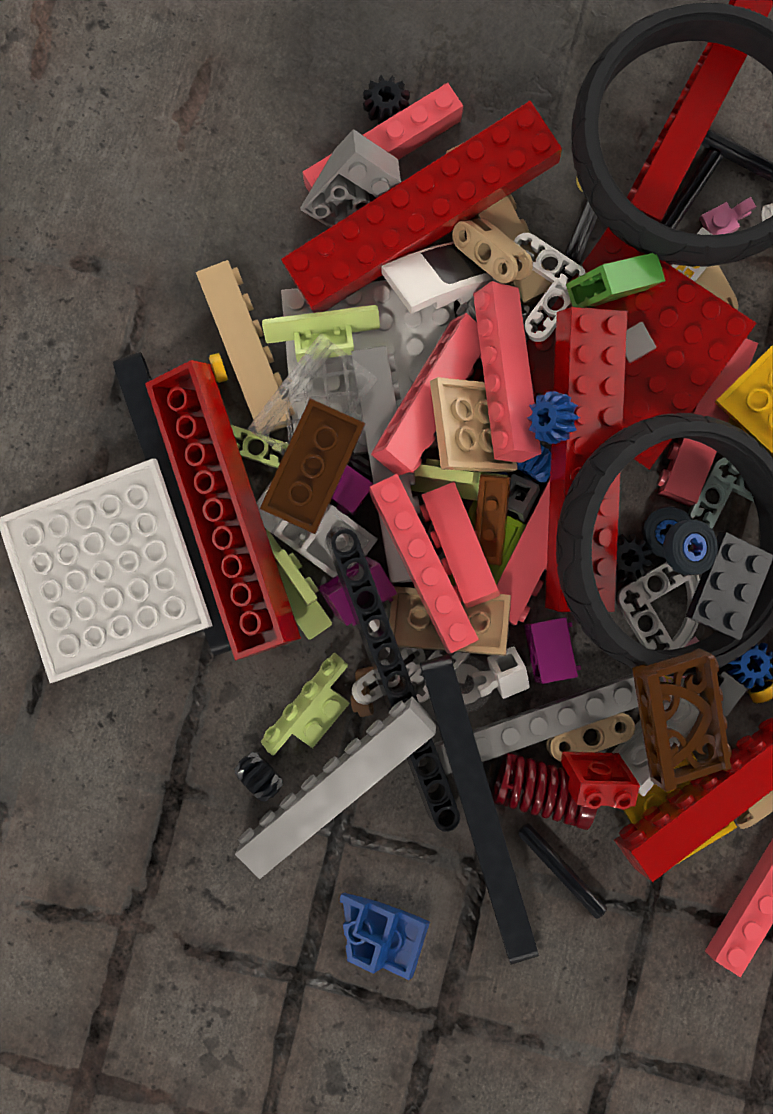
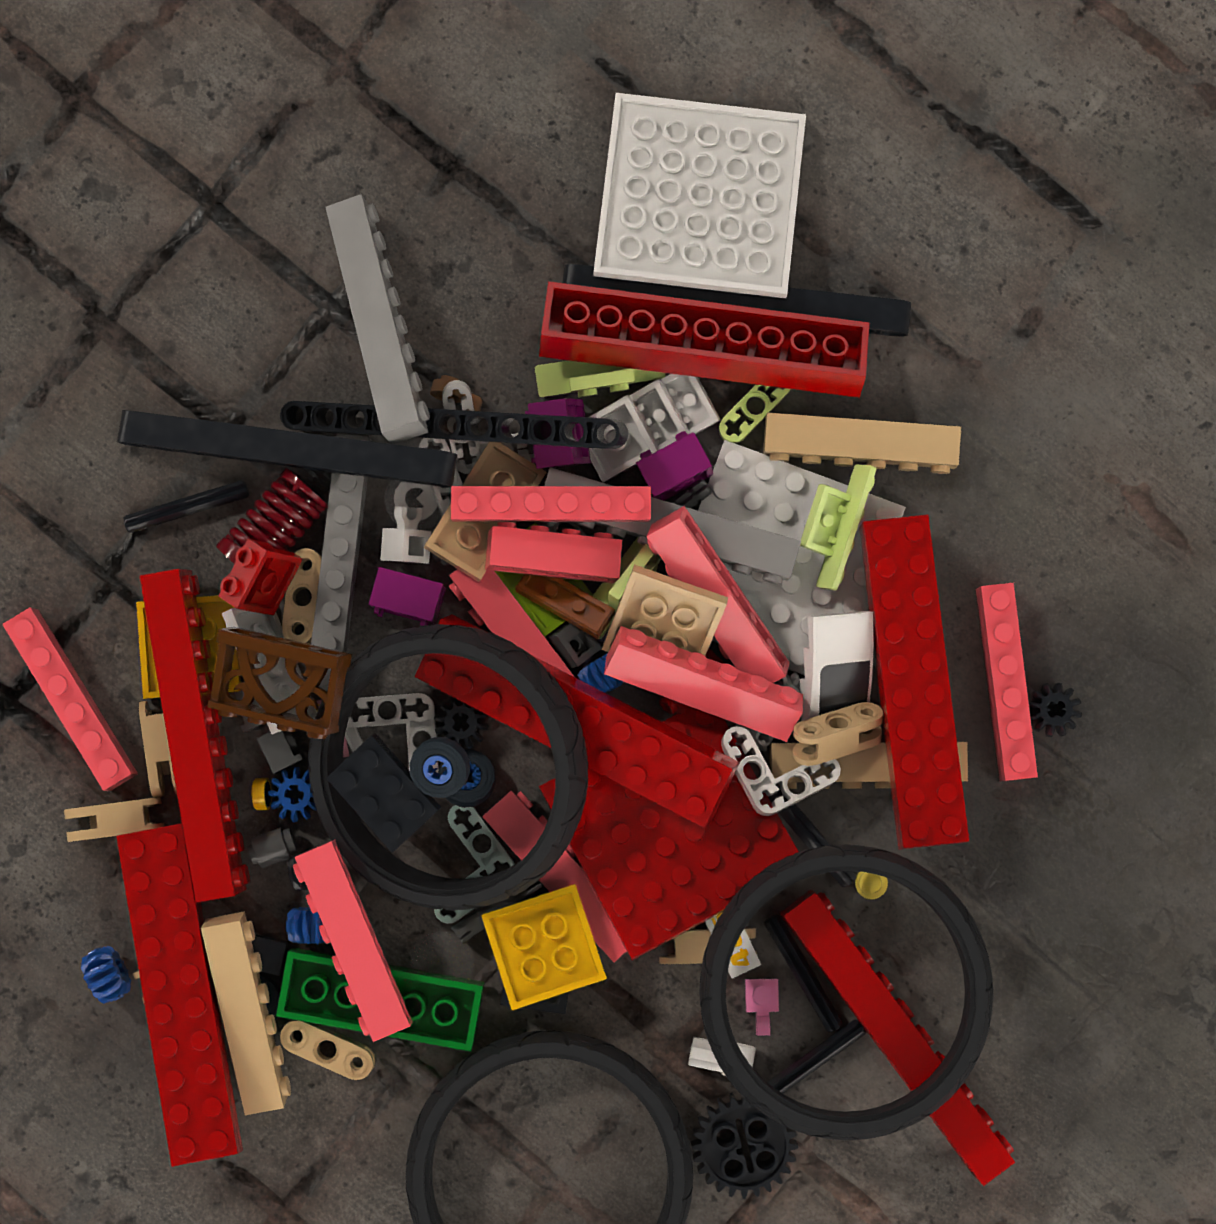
camera: 115 degrees right, 0 degrees up
yellow tile [209,353,228,383] -> none
black gear [234,752,284,802] -> none
clear fence [248,333,379,456] -> none
reddish brown plate [260,398,366,534] -> none
yellowish green bracket [261,653,350,756] -> none
light grey slope [300,129,401,228] -> none
blue slope [340,893,430,980] -> none
blue gear [527,391,580,444] -> none
bright green slope [566,253,666,308] -> none
light grey tile [625,322,656,363] -> none

